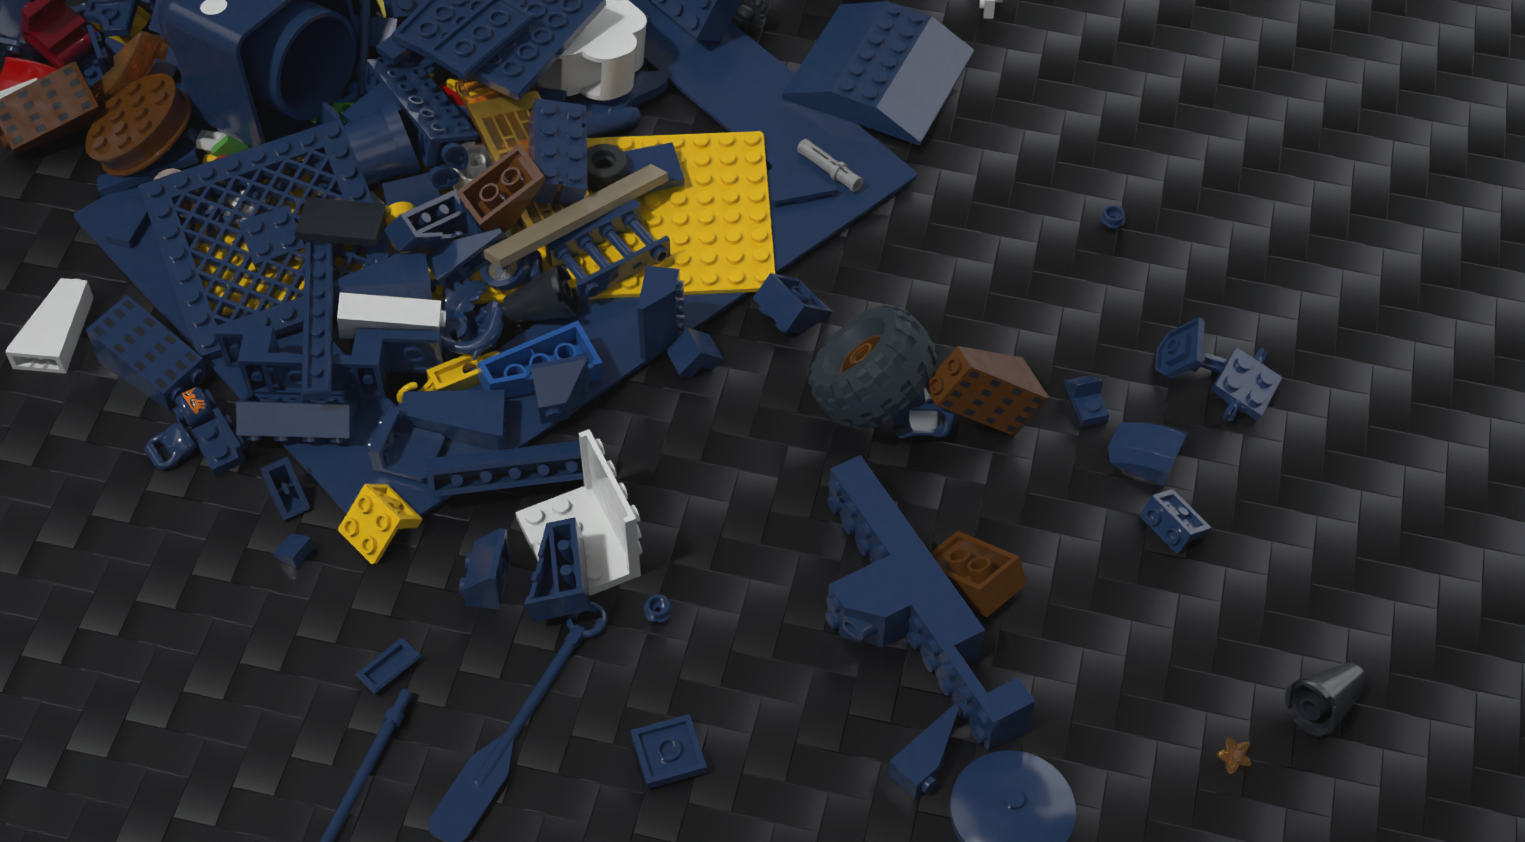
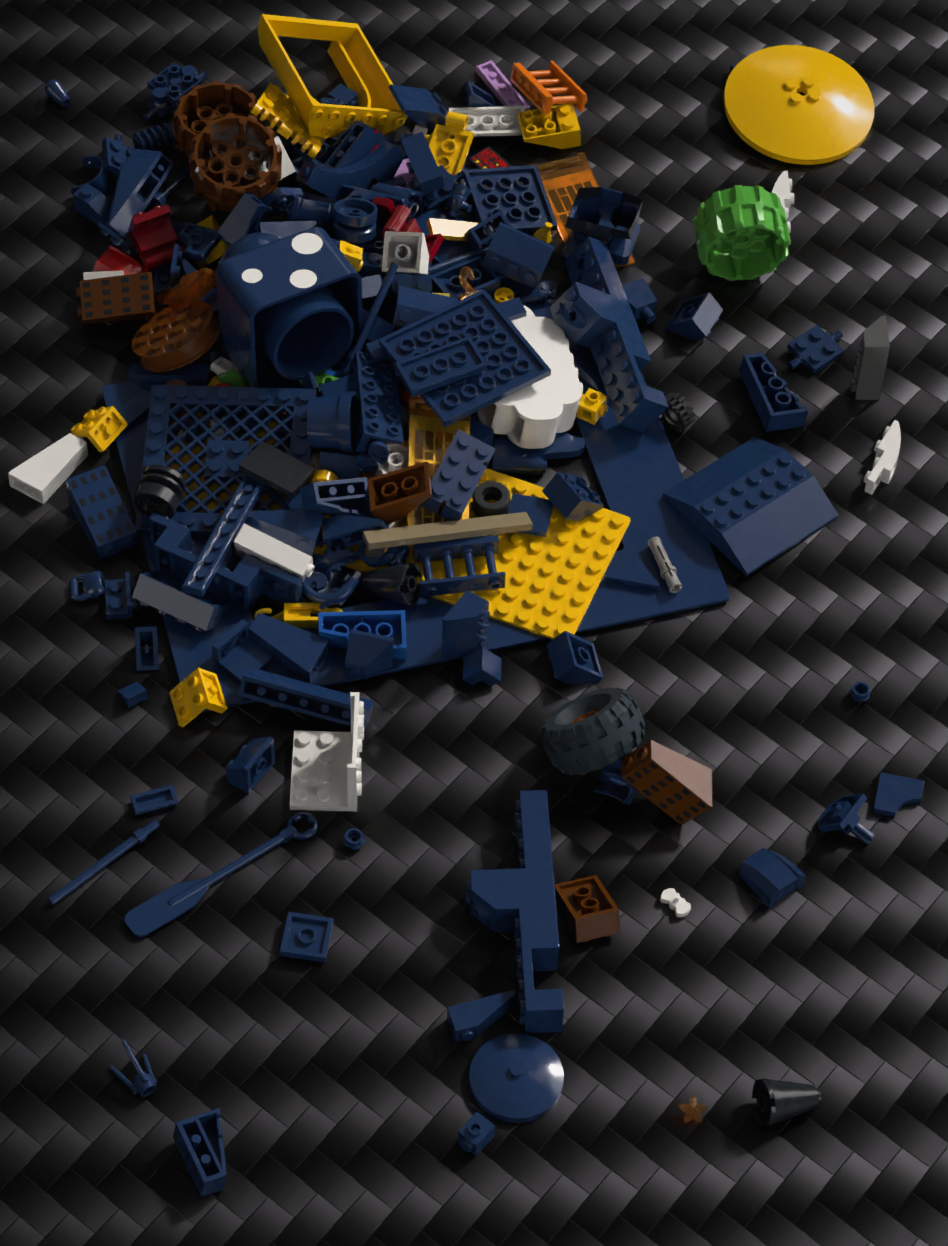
camera: 25 degrees right, 0 degrees up
dark blue head [172,387,217,428] -> none
dark blue wedge [524,517,591,622] -> none
dark blue slope [1064,375,1109,427] -> none
dark blue bracket [1140,489,1212,554] -> none
dark blue plate [1211,347,1282,421] -> none
none -> yellow bracket [71,406,128,452]
none -> black wheel [133,465,186,519]
none -> dark blue slope [542,472,604,521]
none -> yellow brick [577,388,608,425]
none -> white piece [660,888,691,917]
none -> dark blue tile [873,772,924,817]

